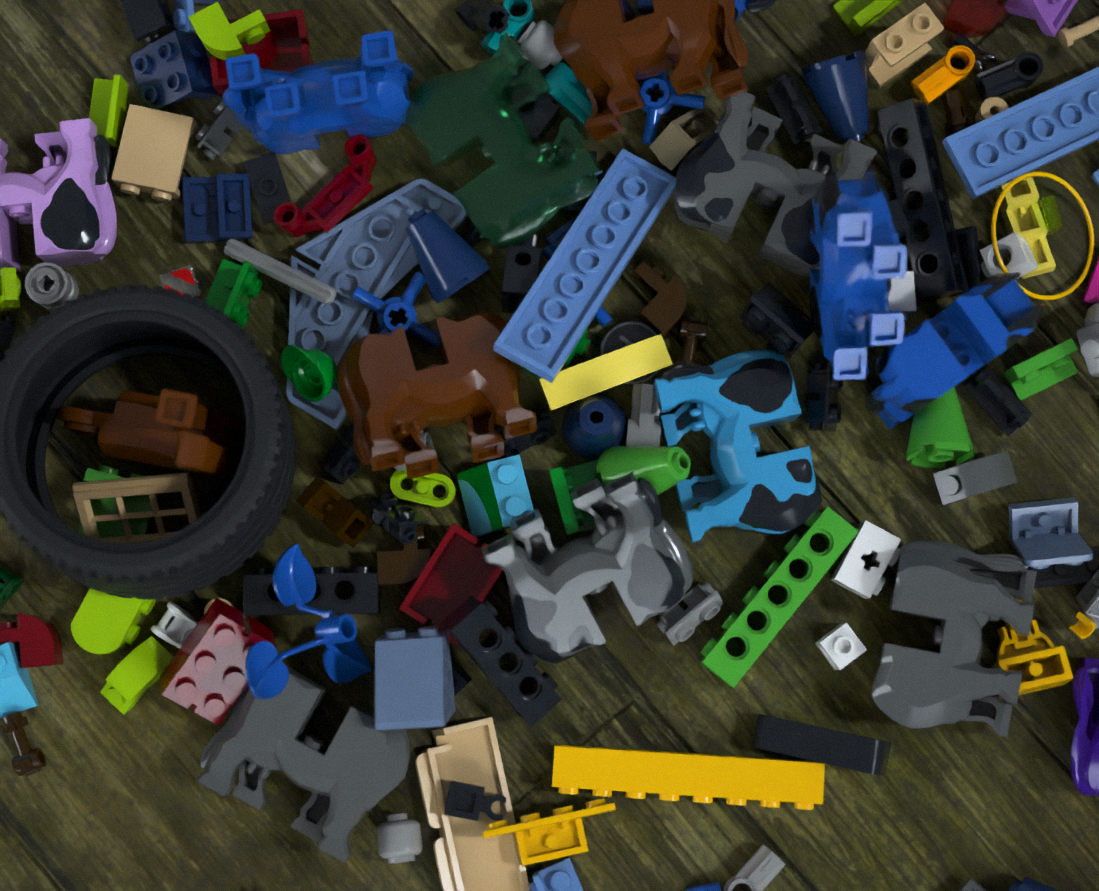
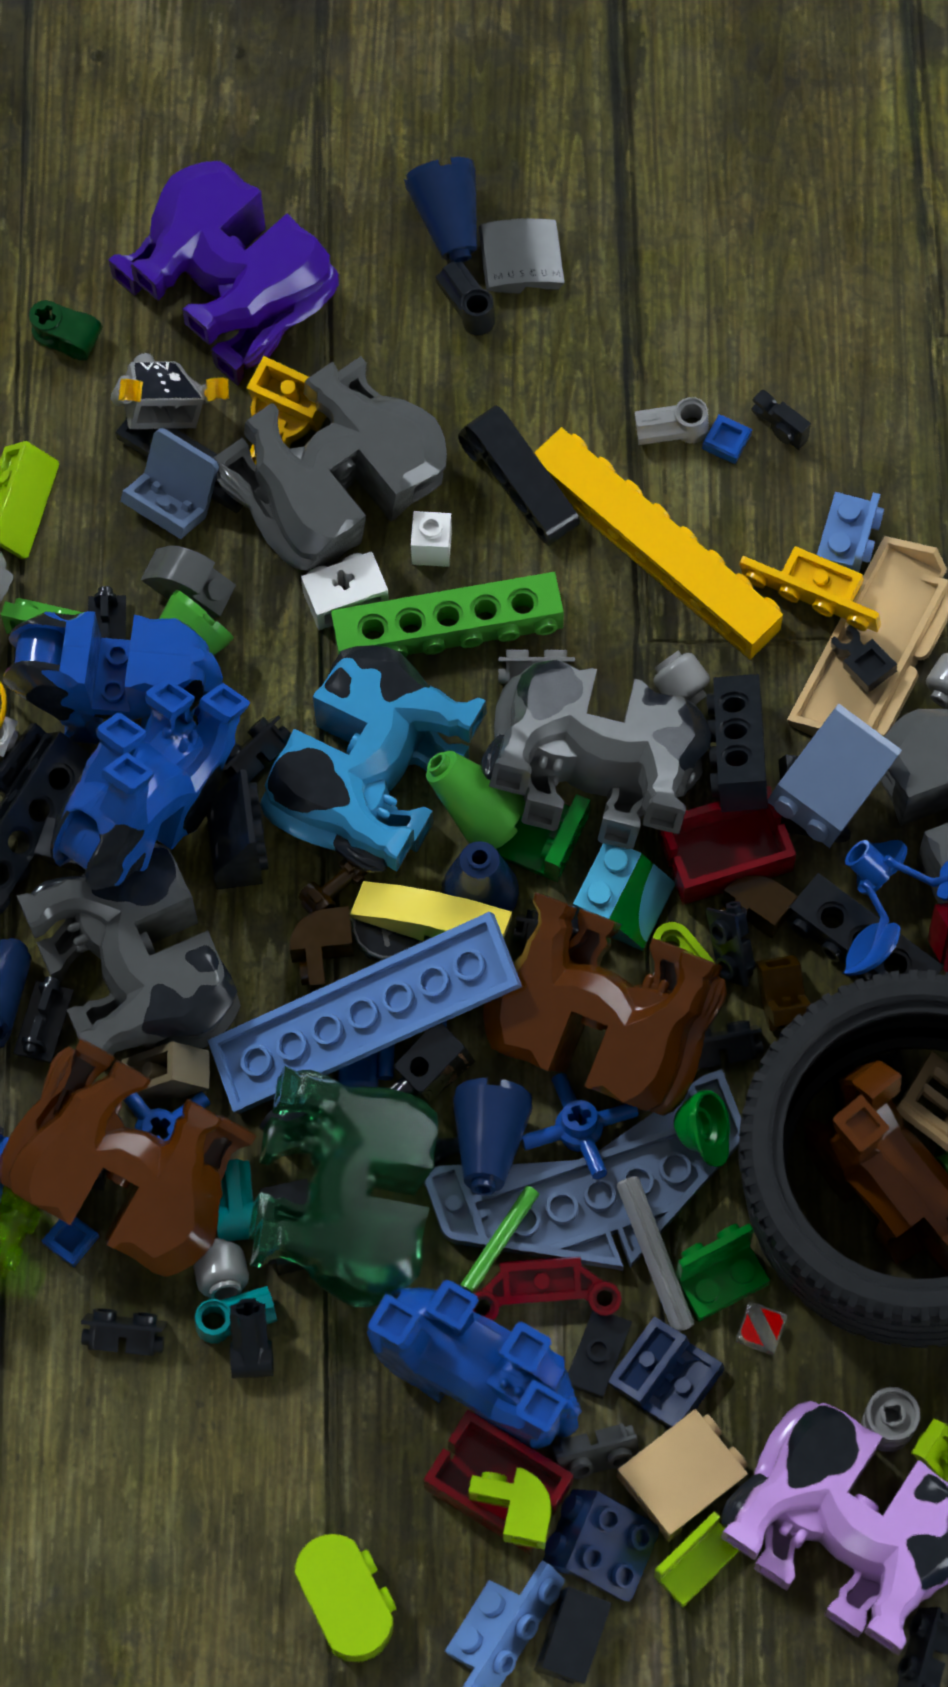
camera: 140 degrees left, 15 degrees down
light grey piece [626,384,661,446] -> none
none -> black piece [436,261,495,335]
none -> bright green bar [460,1185,539,1293]
none -> light grey head [653,650,710,705]

